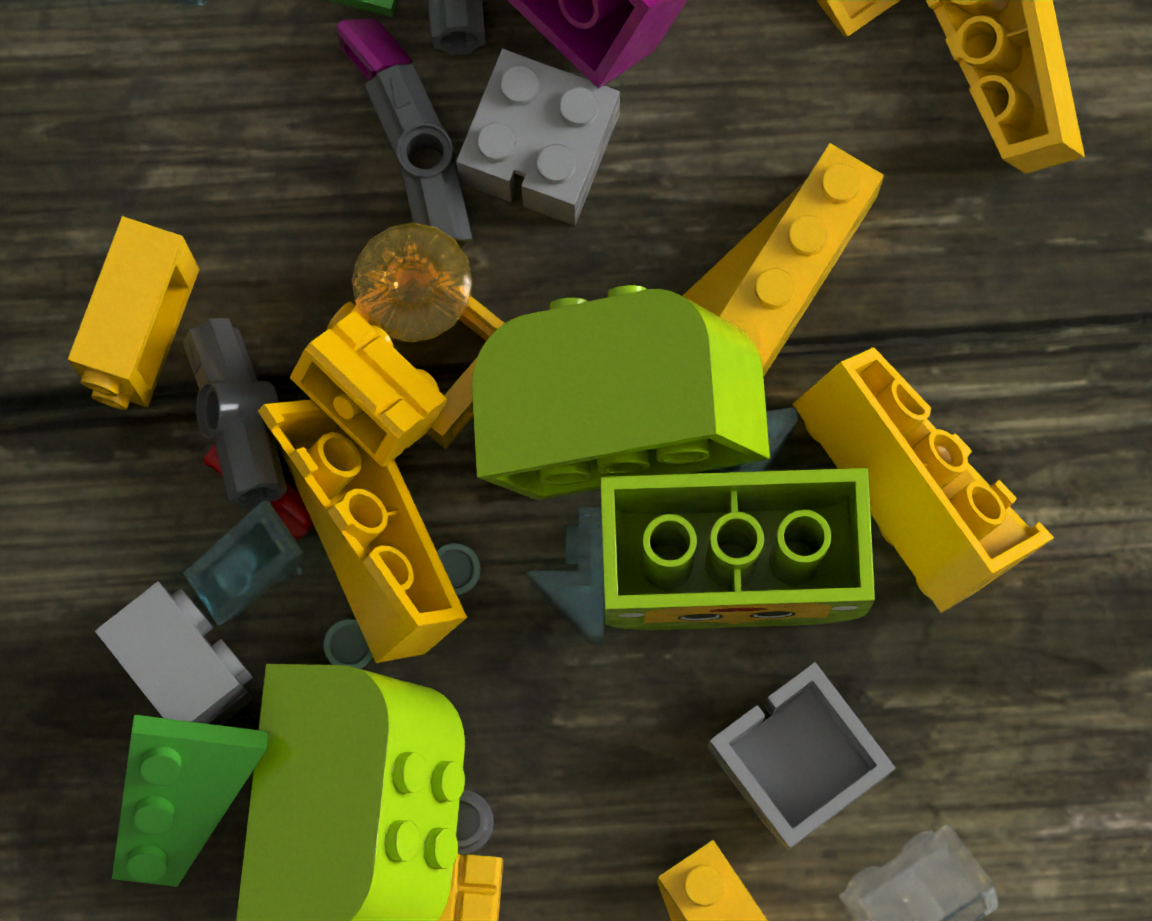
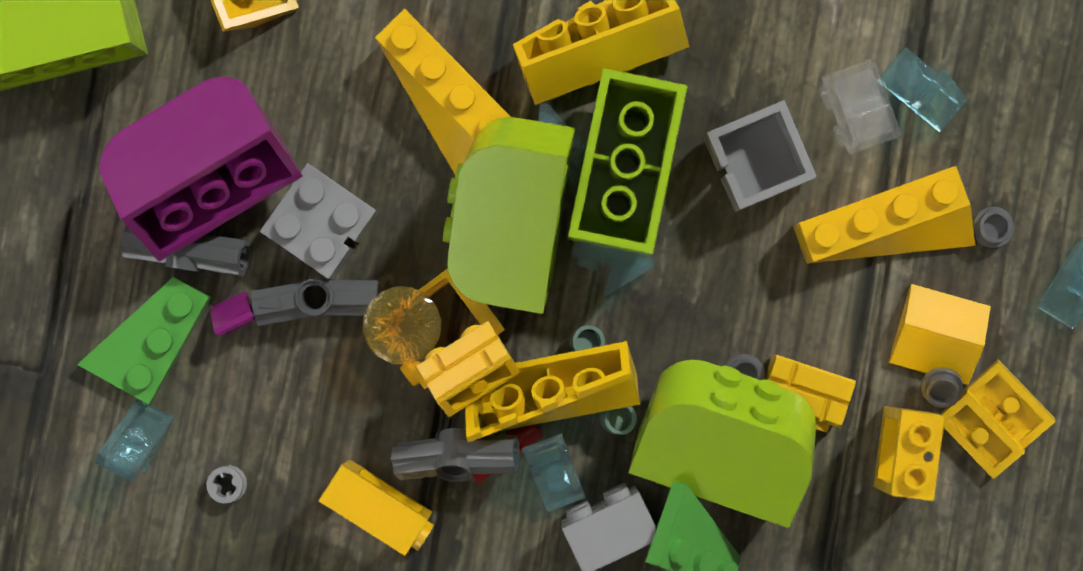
camera: 75 degrees left, 10 degrees up
none -> light grey bush [206,465,247,504]

